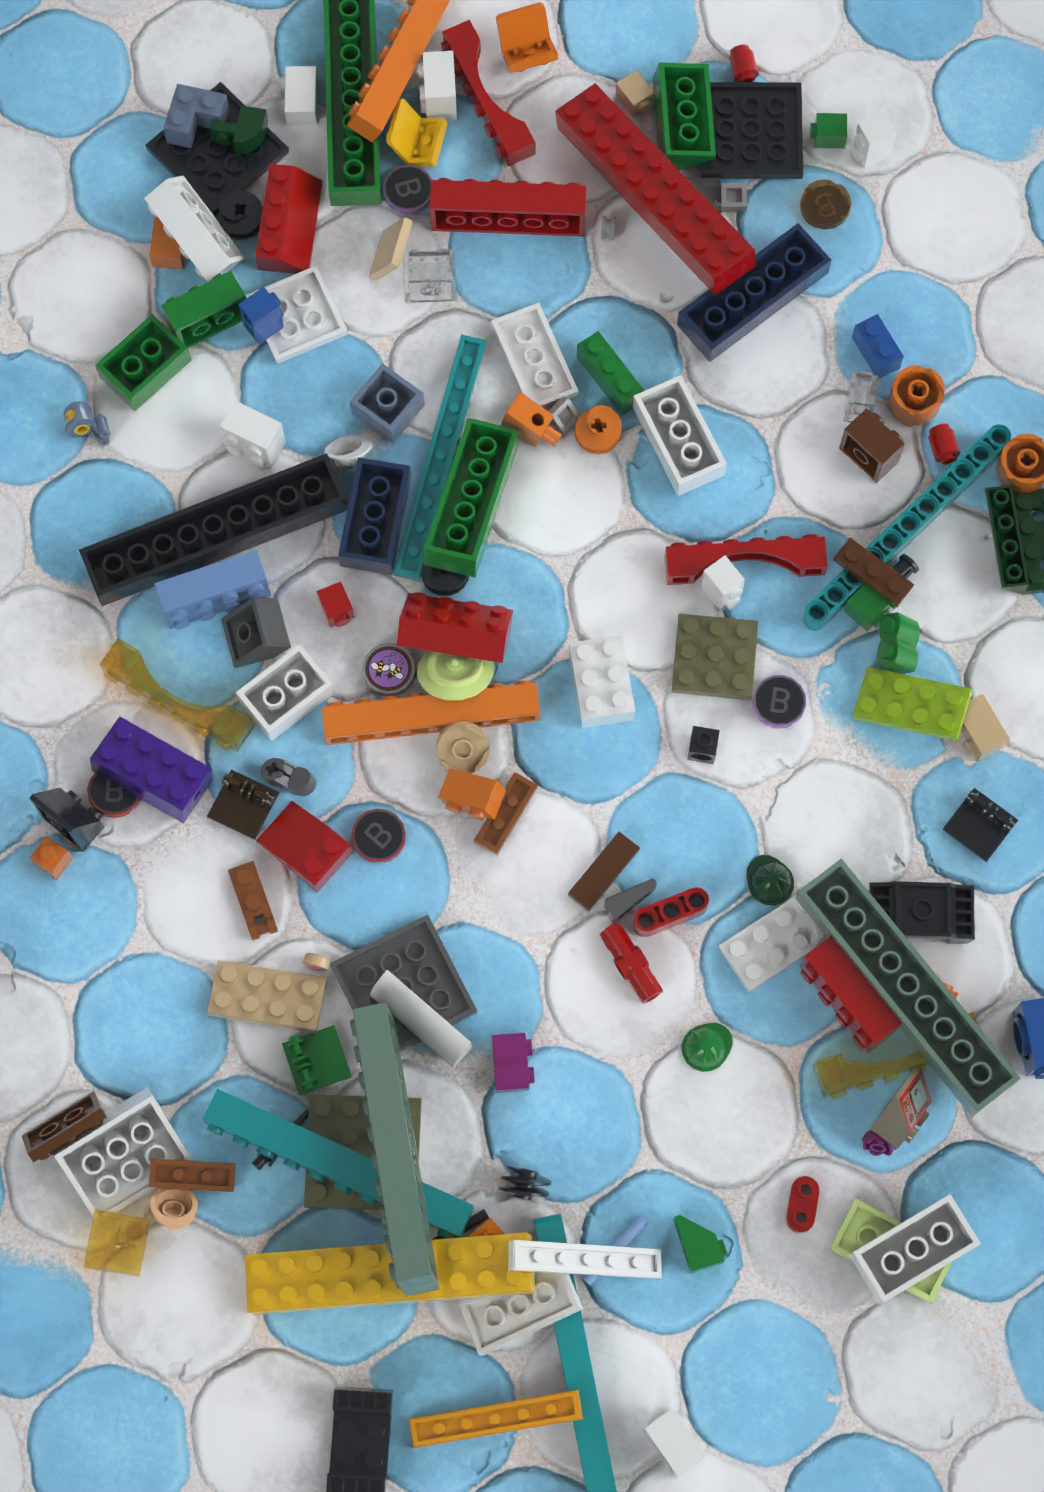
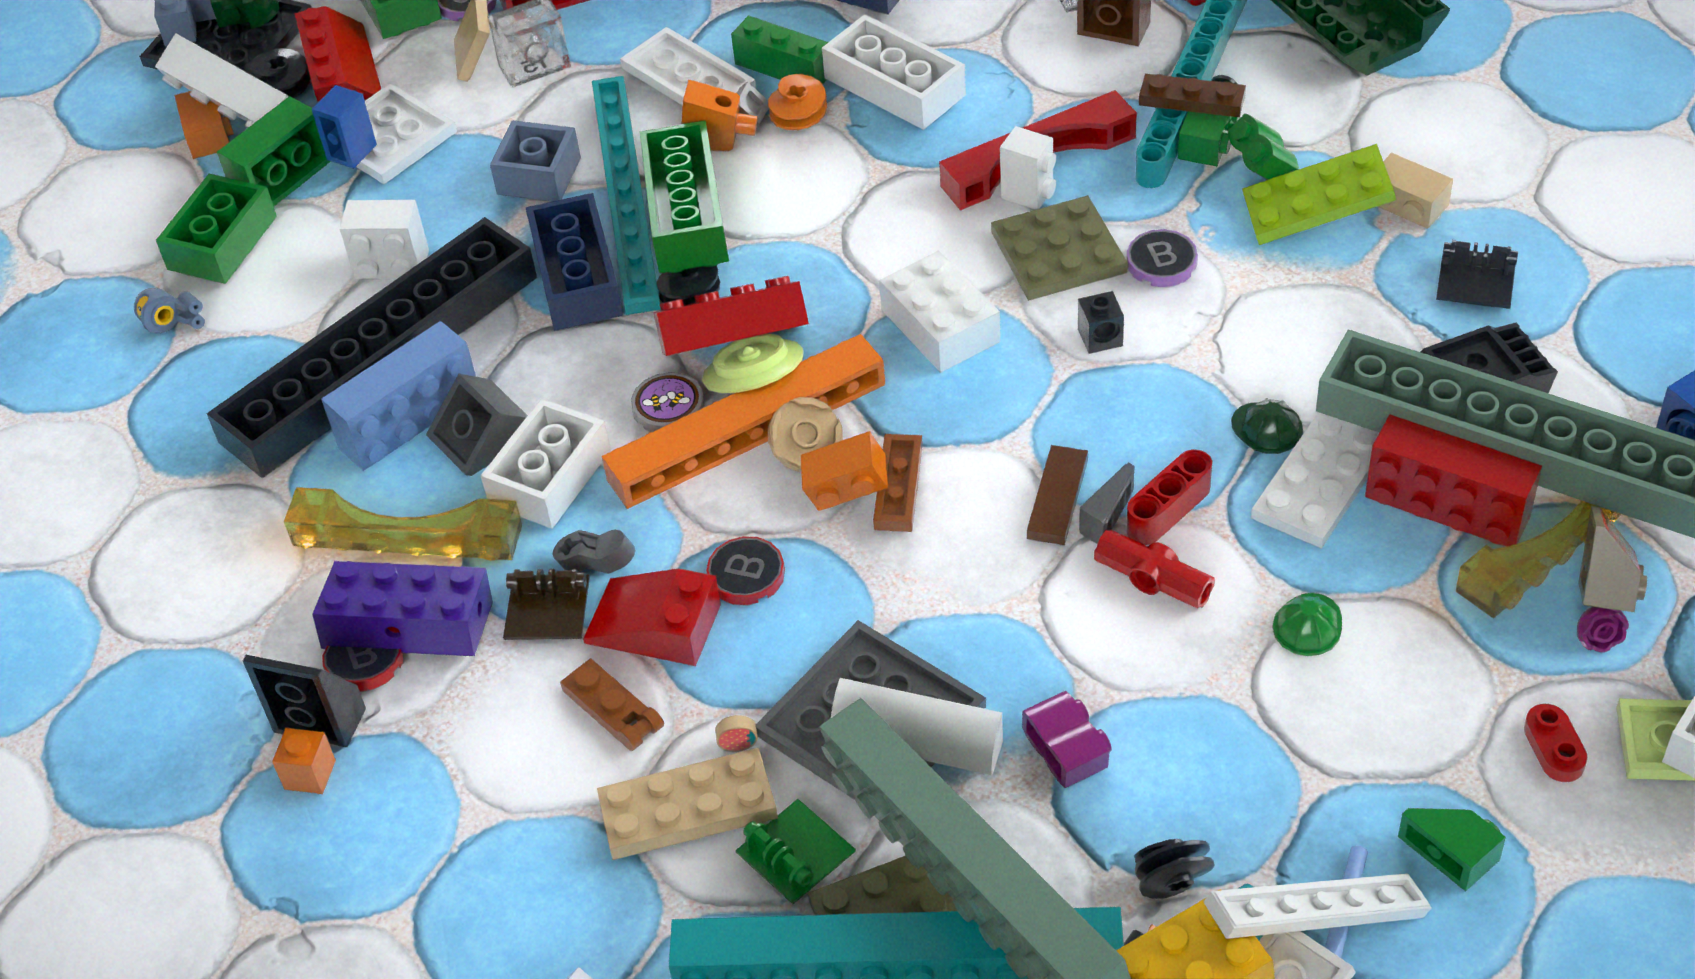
camera: 20 degrees left, 25 degrees down
red brick [316,581,355,627] -> none
white piece [324,435,372,469] -> none

